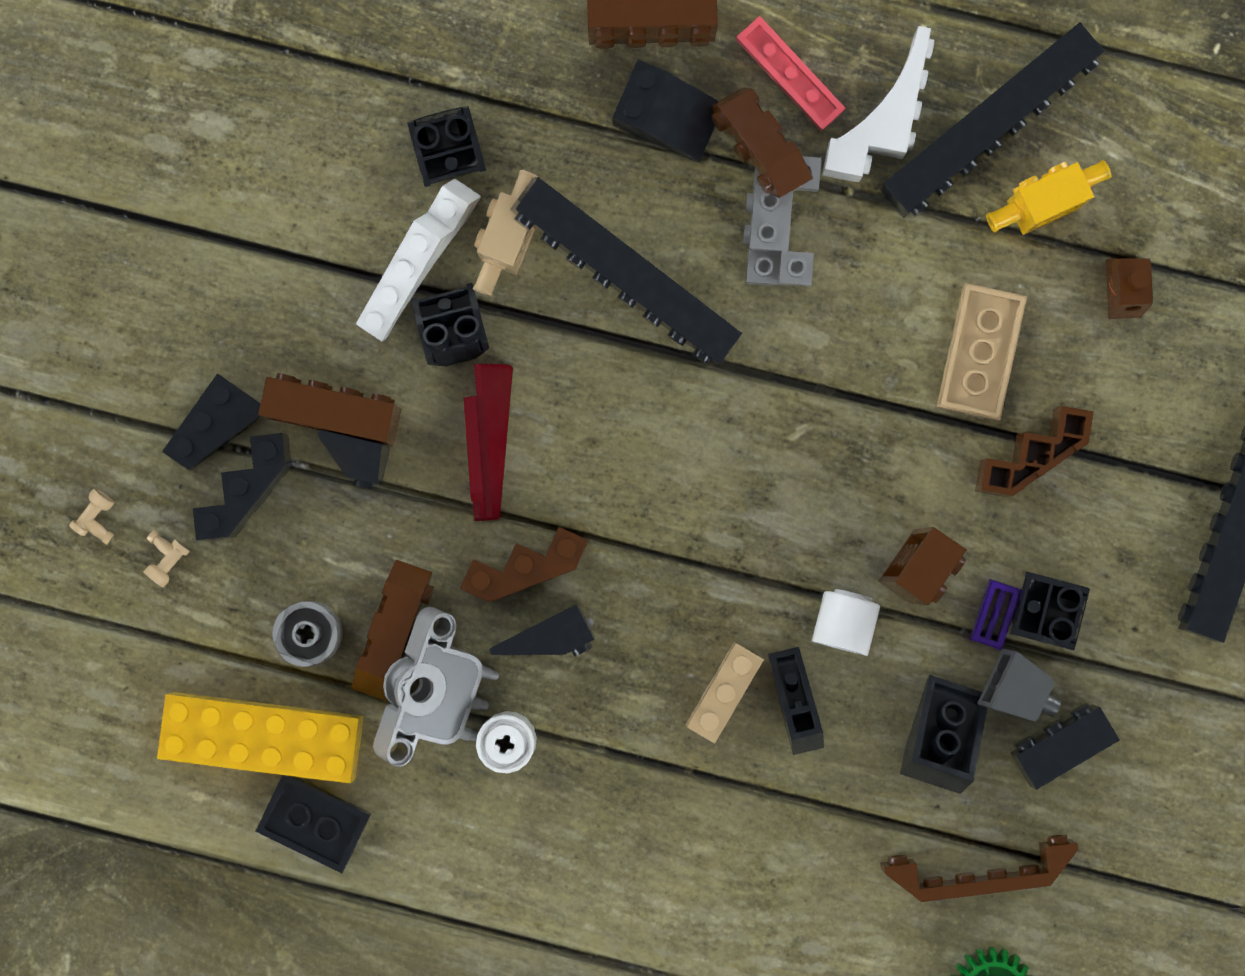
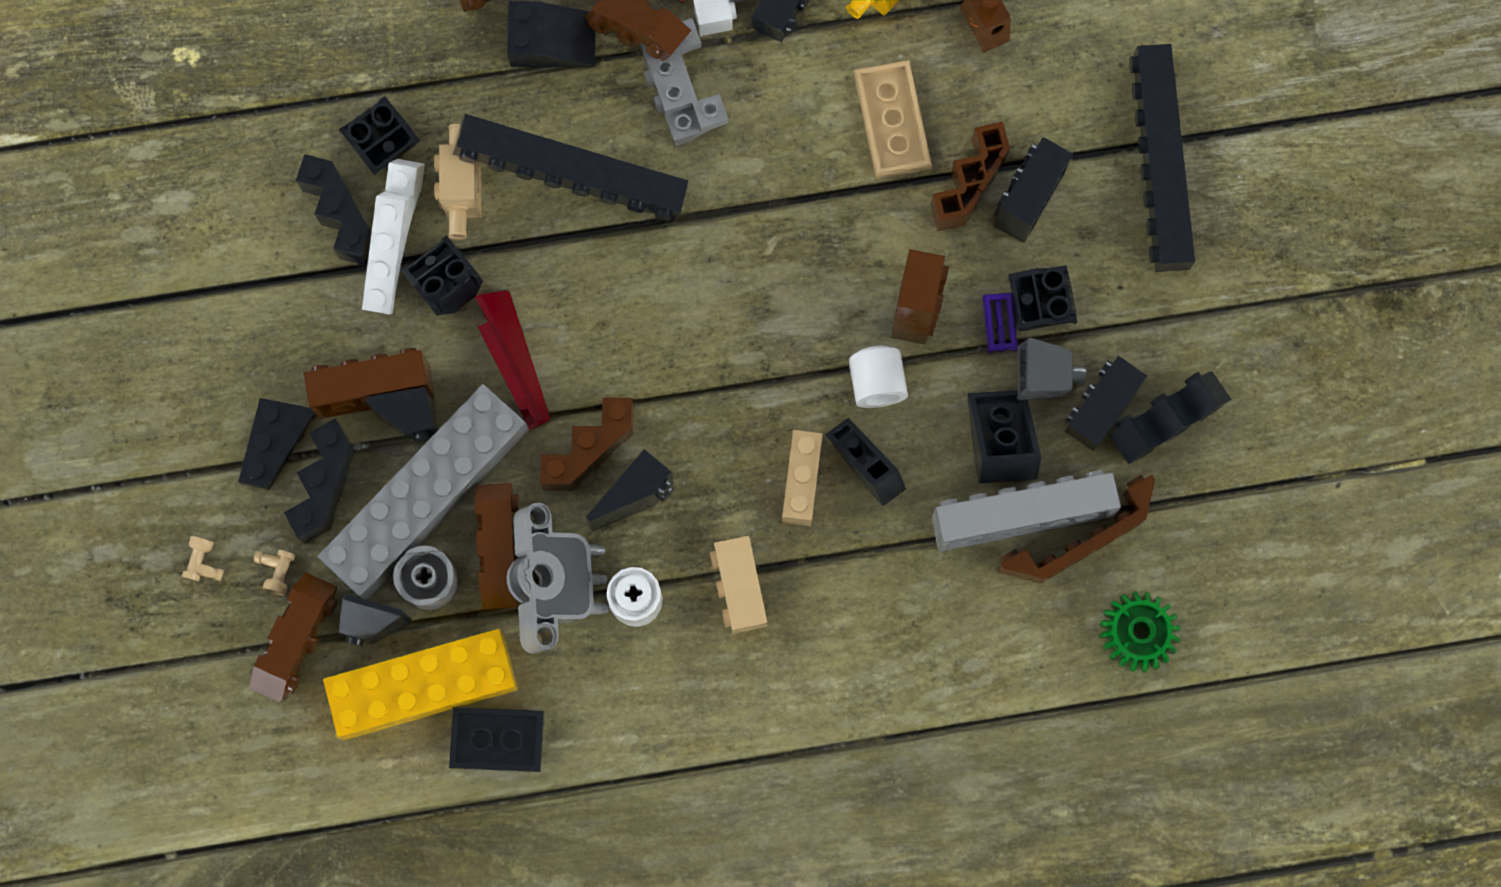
camera: 25 degrees left, 10 degrees down
none -> reddish brown brick [249,572,338,703]
none -> black brick [296,154,372,266]
none -> light grey brick [317,384,529,600]
none -> black slope [338,594,412,647]
none -> tan brick [710,536,768,634]
none -> light grey brick [931,470,1121,552]
none -> black brick [994,137,1073,243]
none -> black brick [1109,371,1232,464]

